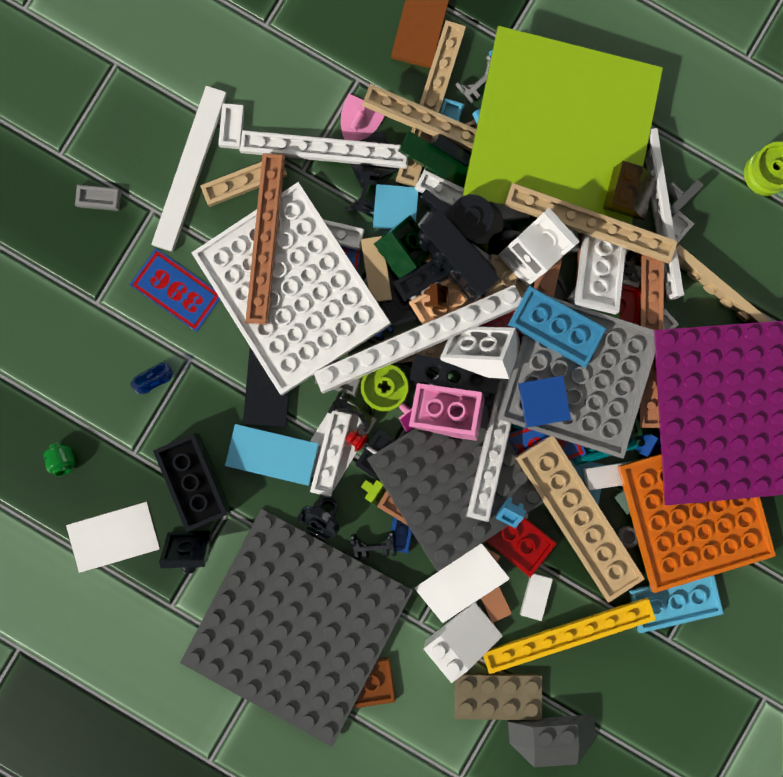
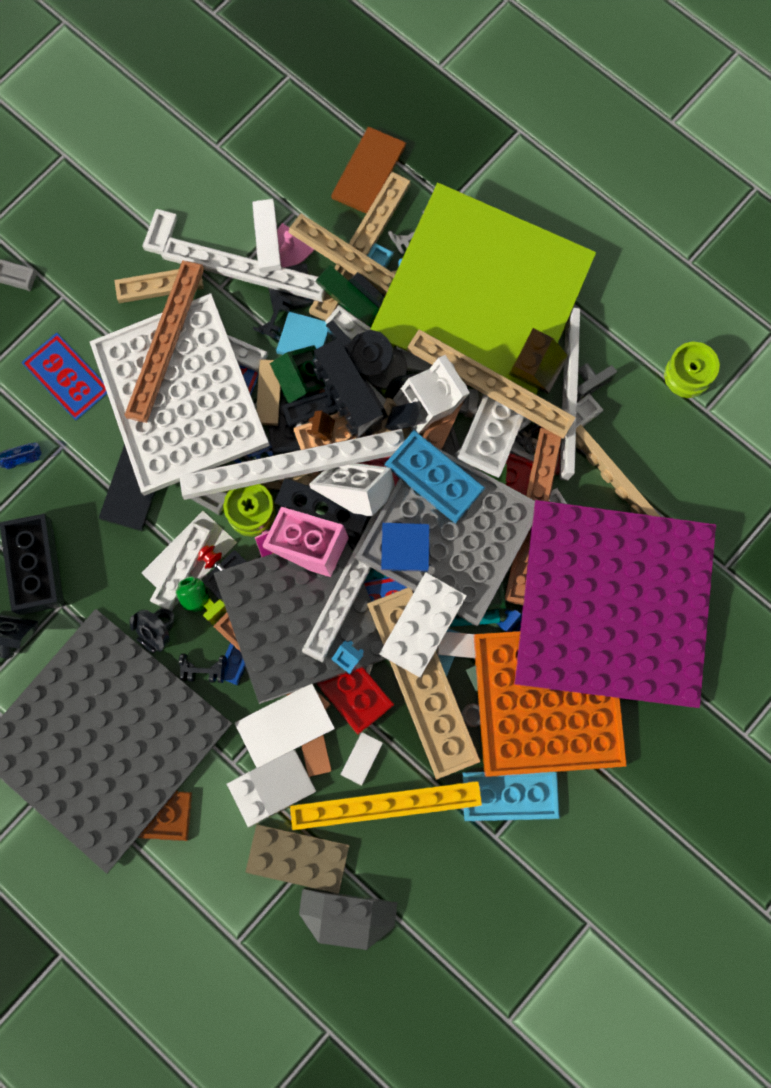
camera: 20 degrees right, 10 degrees down
white tile [151,86,227,252] -> none
medium azure tile [225,424,319,486] -> none
black piece [328,391,376,432] -> none
none -> green head [176,576,209,612]
none -> white tile [252,199,281,273]
none -> white plate [379,572,467,677]
none -> black tile [385,402,422,431]

